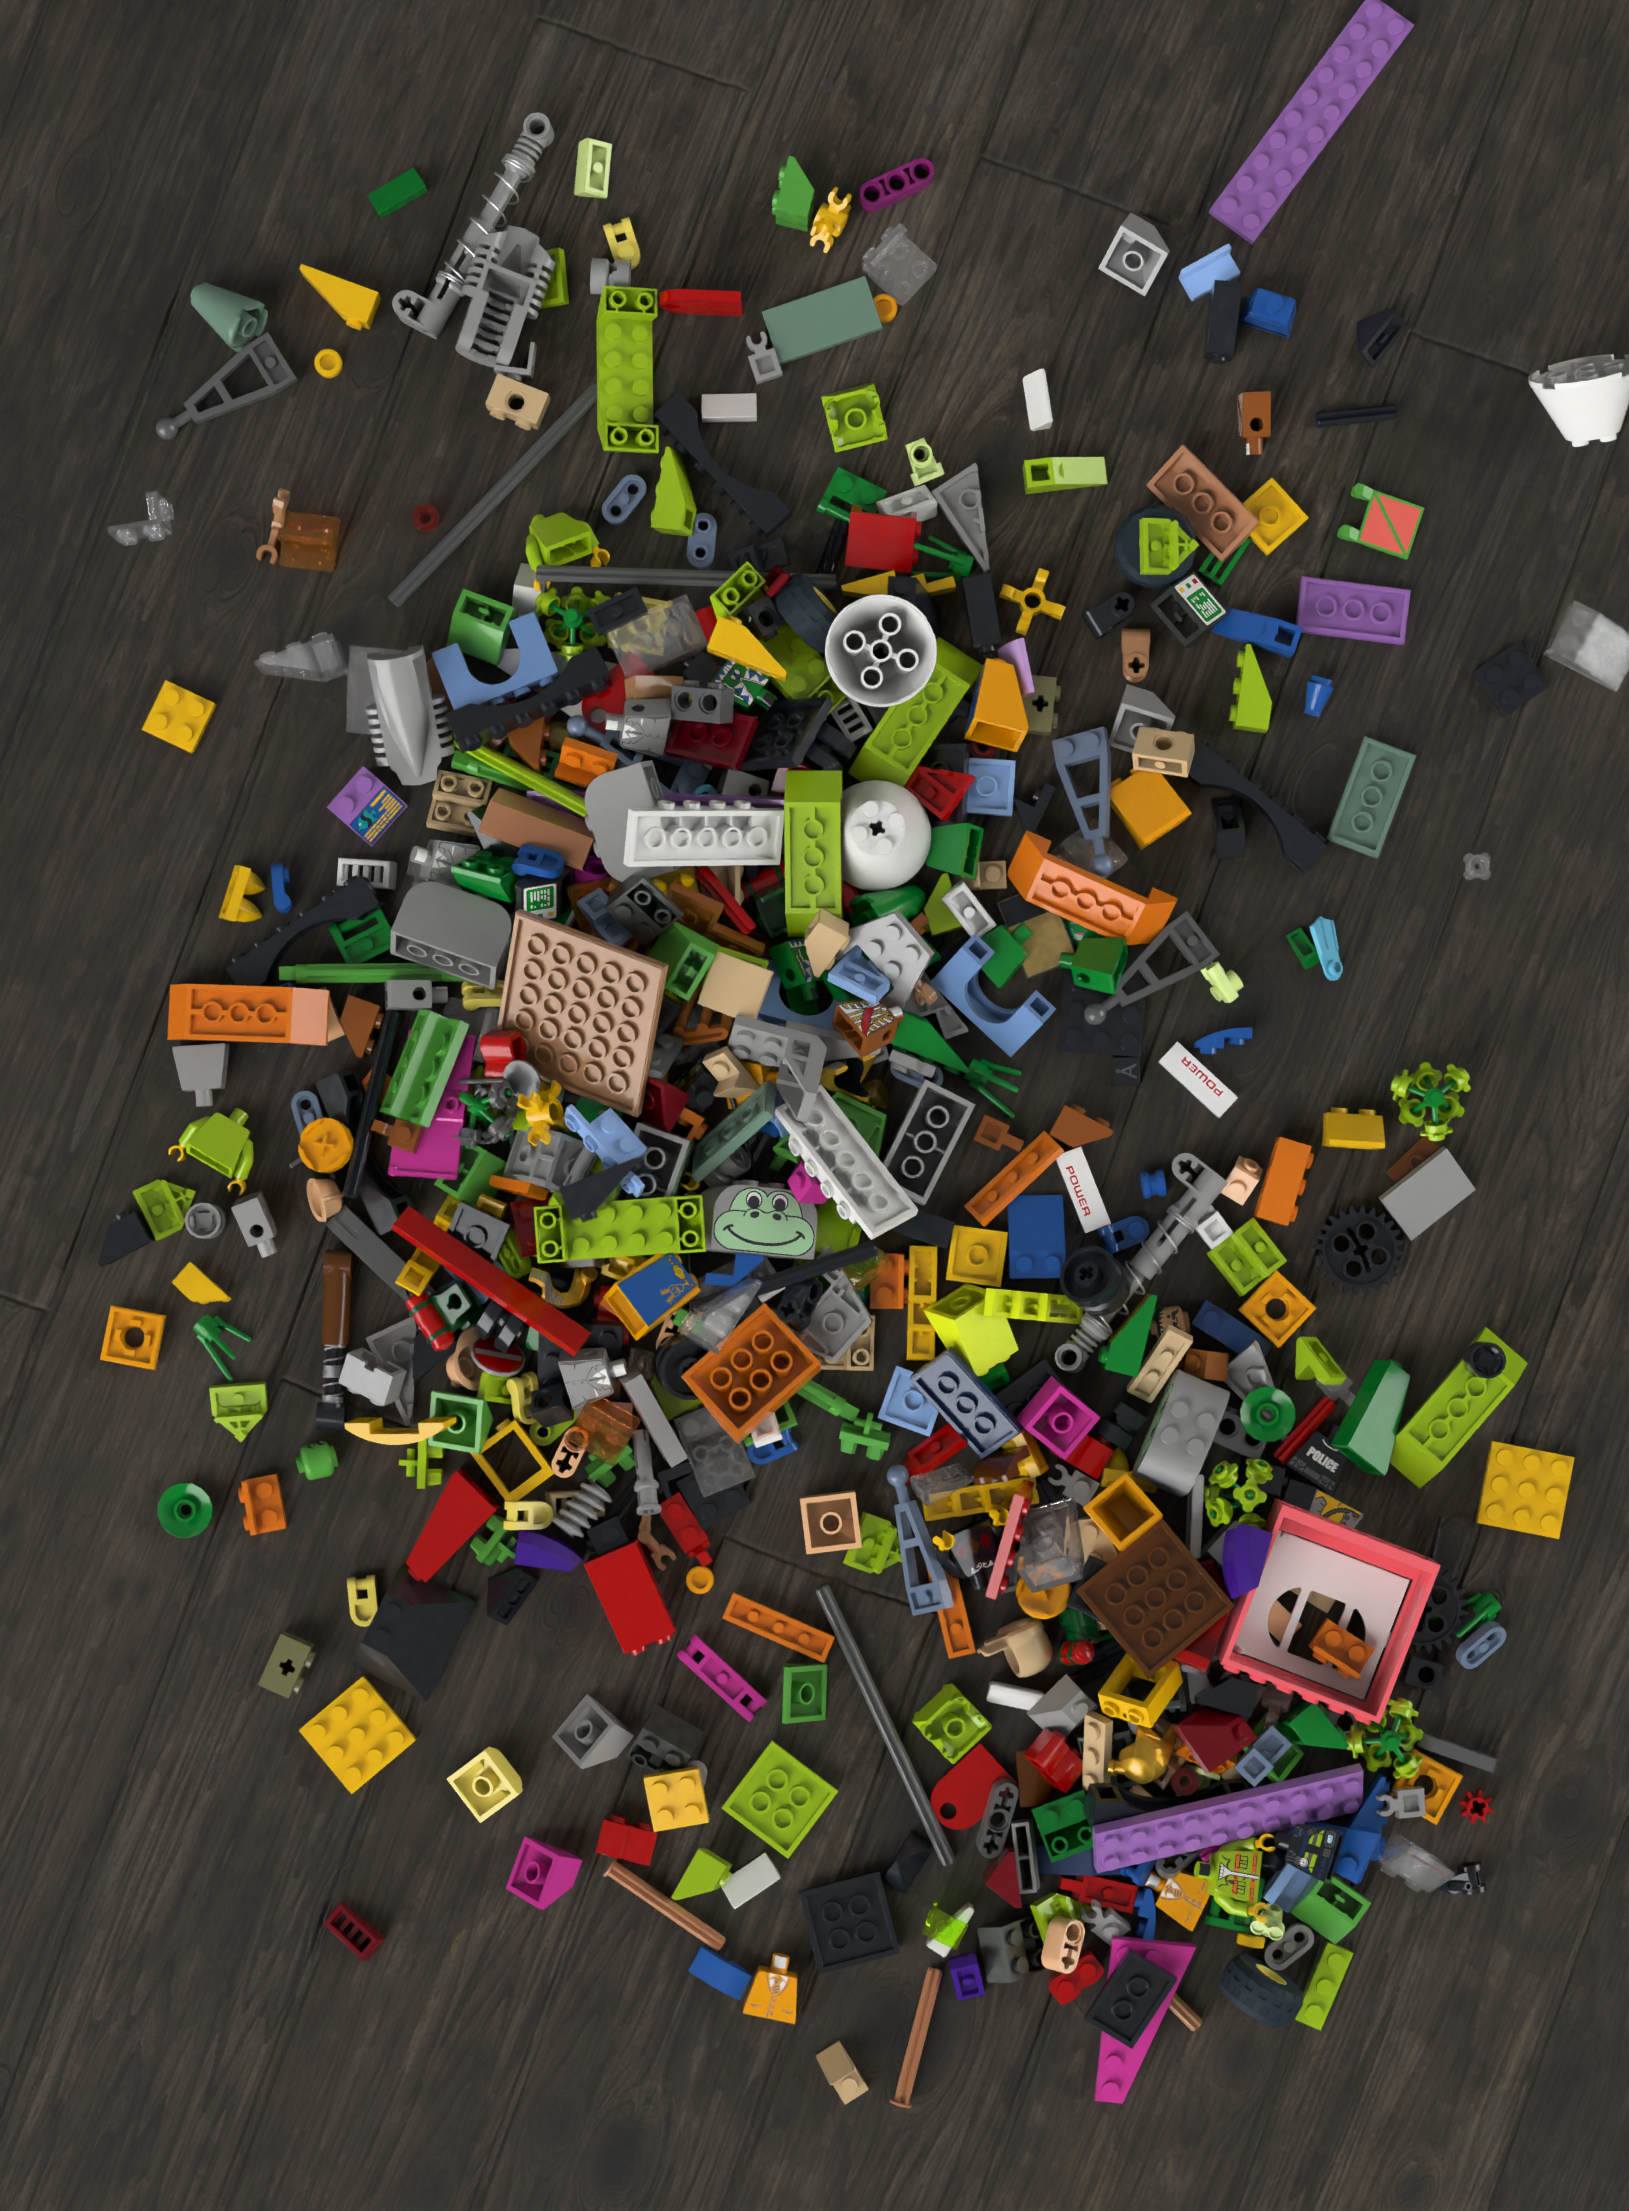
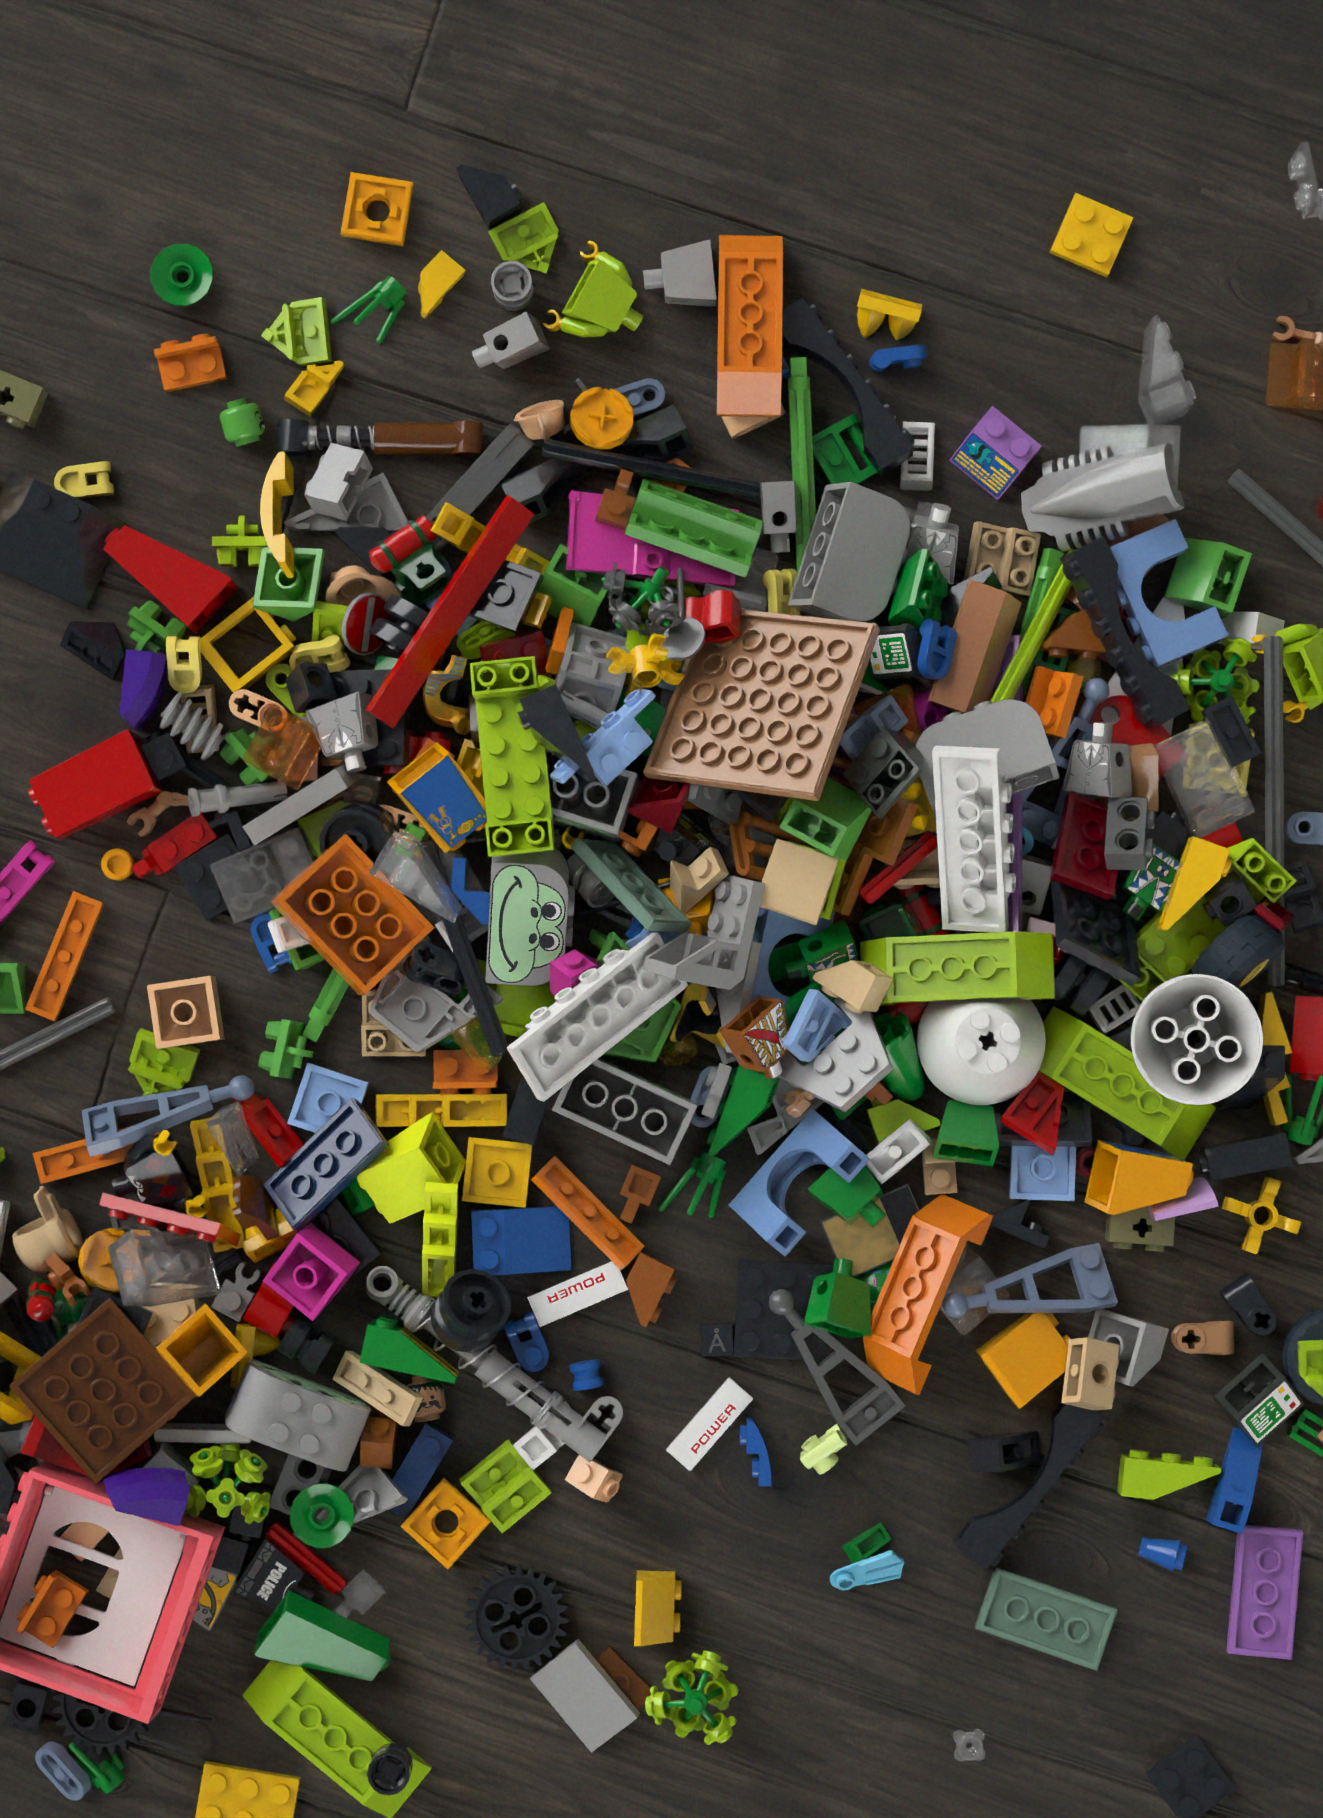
camera: 90 degrees right, 0 degrees up
dark orange slope [340,995,385,1059] -> none
orange brick [1253,1137,1314,1226] -> none
lime slope [1295,1337,1347,1385] -> none
none -> dark orange plate [44,1253,91,1306]
none -> yellow slope [284,361,344,417]

